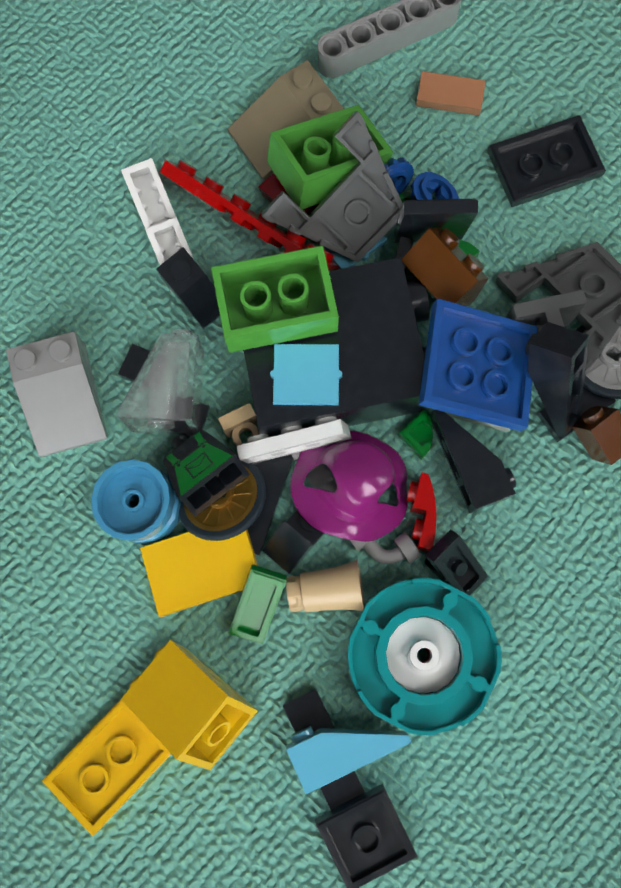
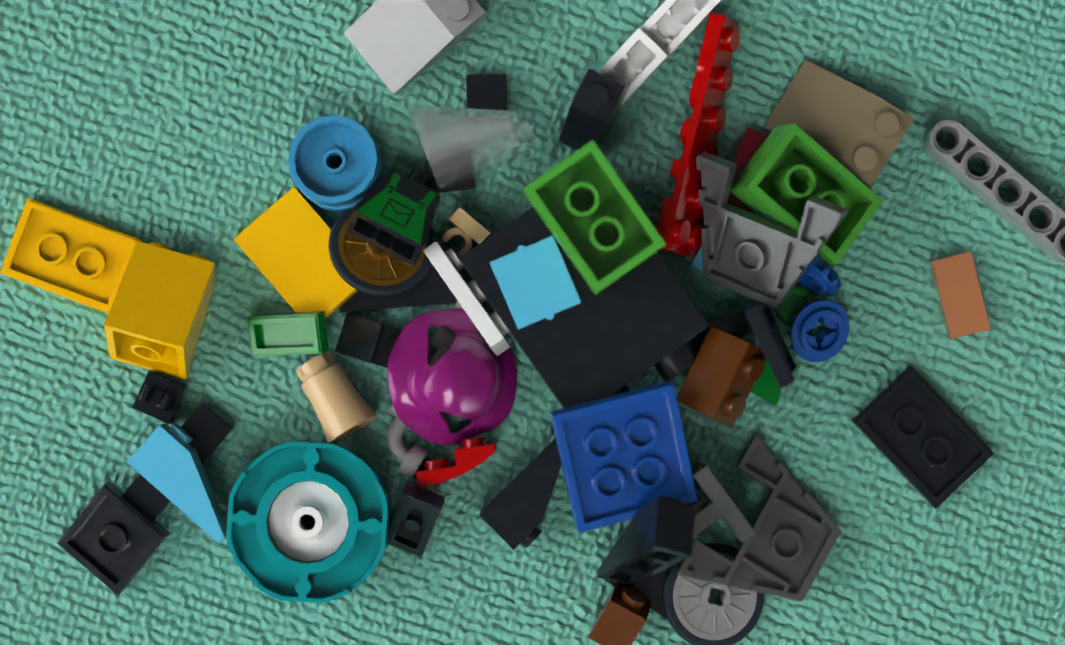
camera: 65 degrees right, 10 degrees up
green tile [398,410,433,460] -> none
none -> black tile [132,371,188,424]

